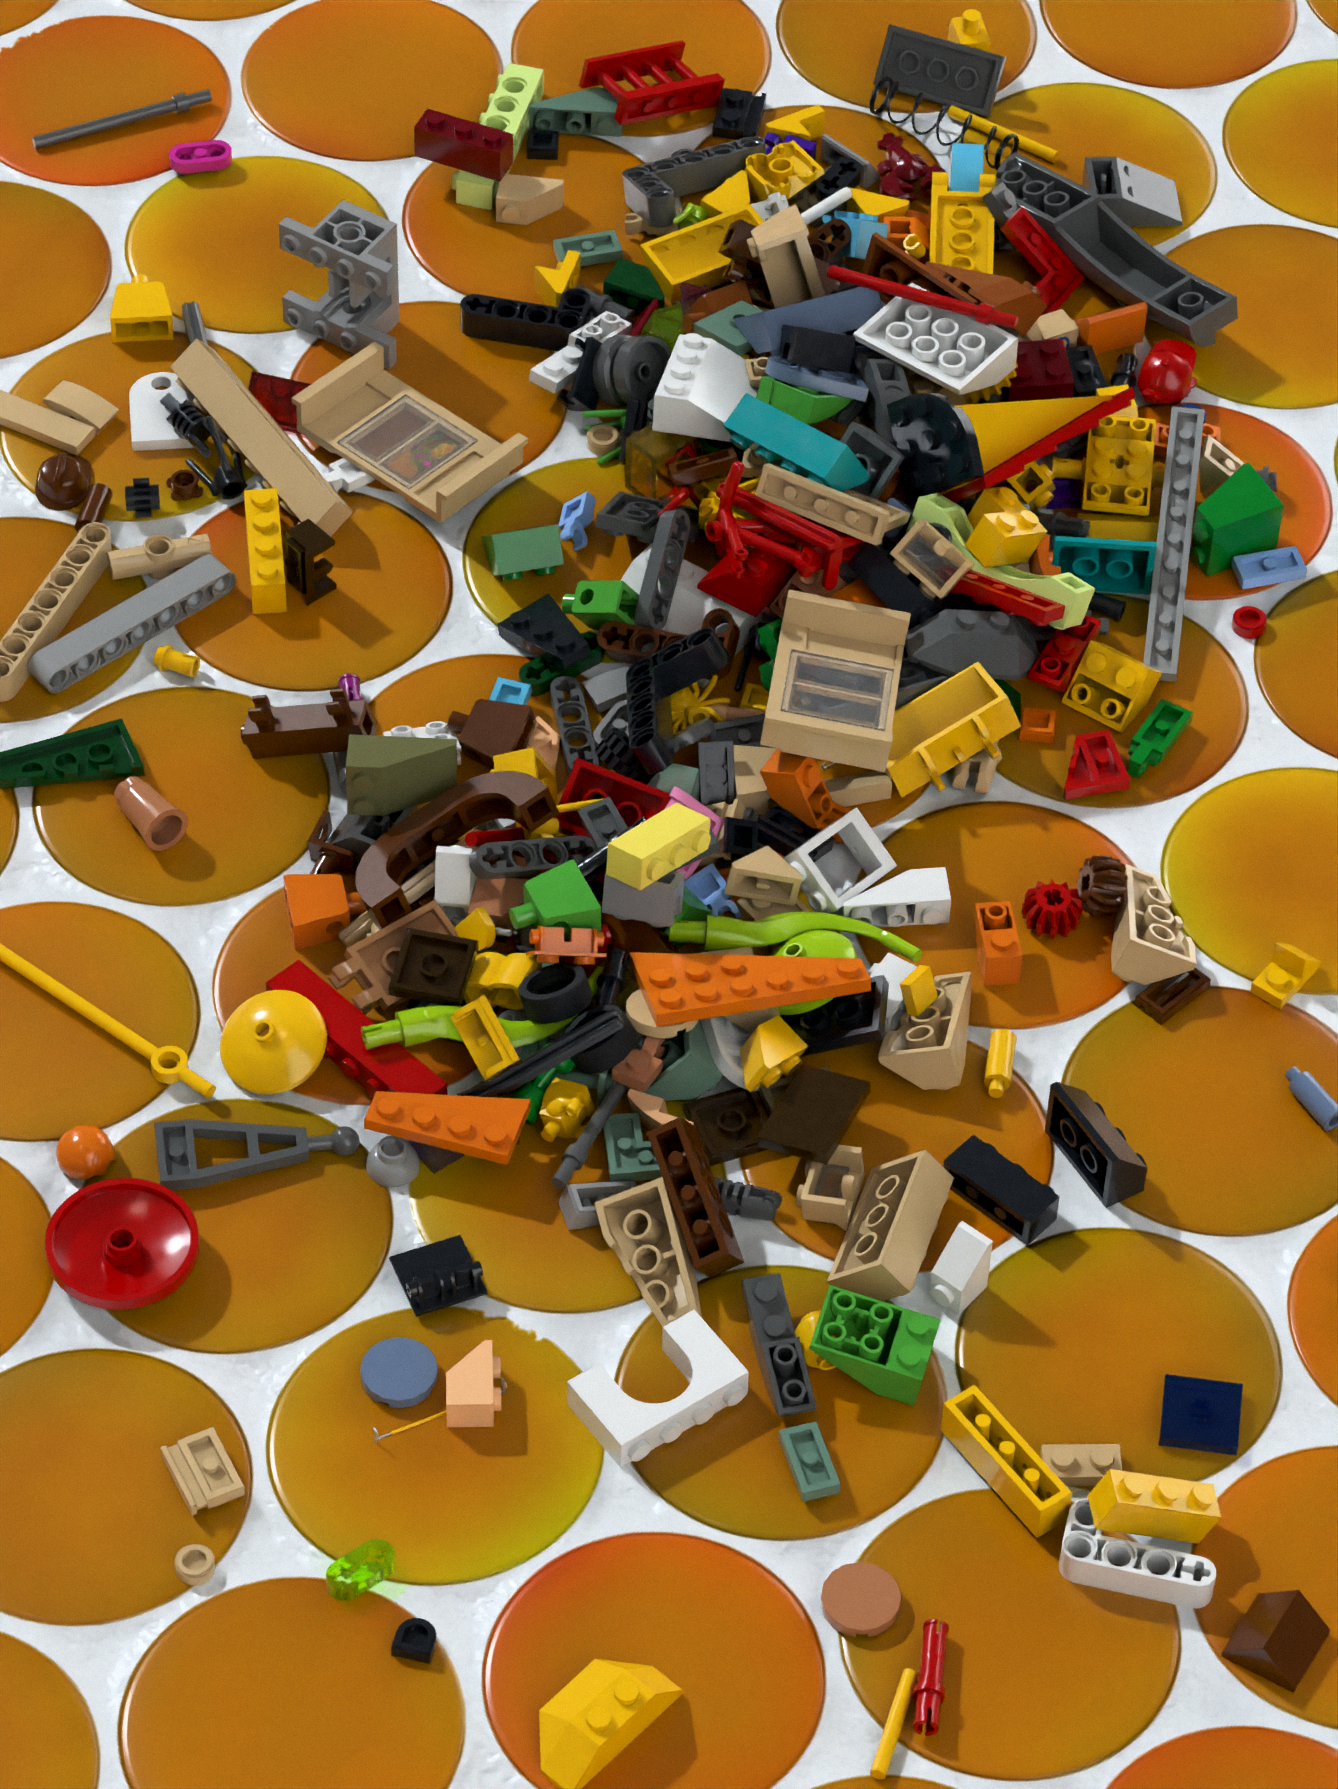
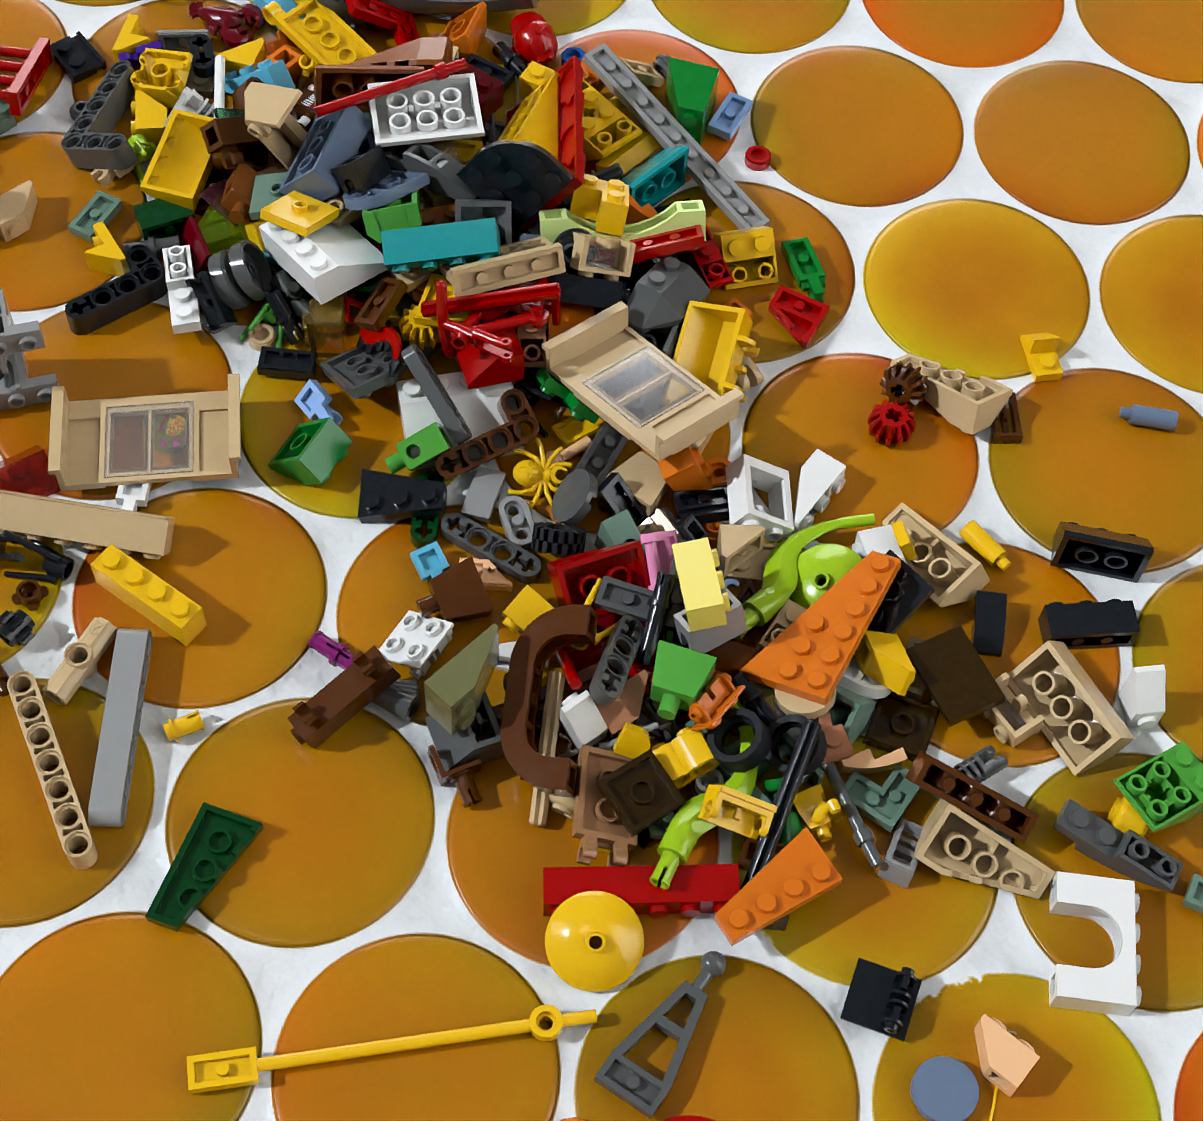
camera: 50 degrees left, 10 degrees up
nougat plant [114,776,188,851] -> none
orange torso [283,874,367,950] -> none
dark brown window [284,518,337,606] -> none
light grey piece [366,1136,420,1187] -> none
black beam [626,627,731,775] -> none
orange slope [974,901,1023,986] -> none
none -> black plate [257,346,318,380]
none -> yellow plate [260,190,339,237]
none -> black slope [971,590,1007,657]

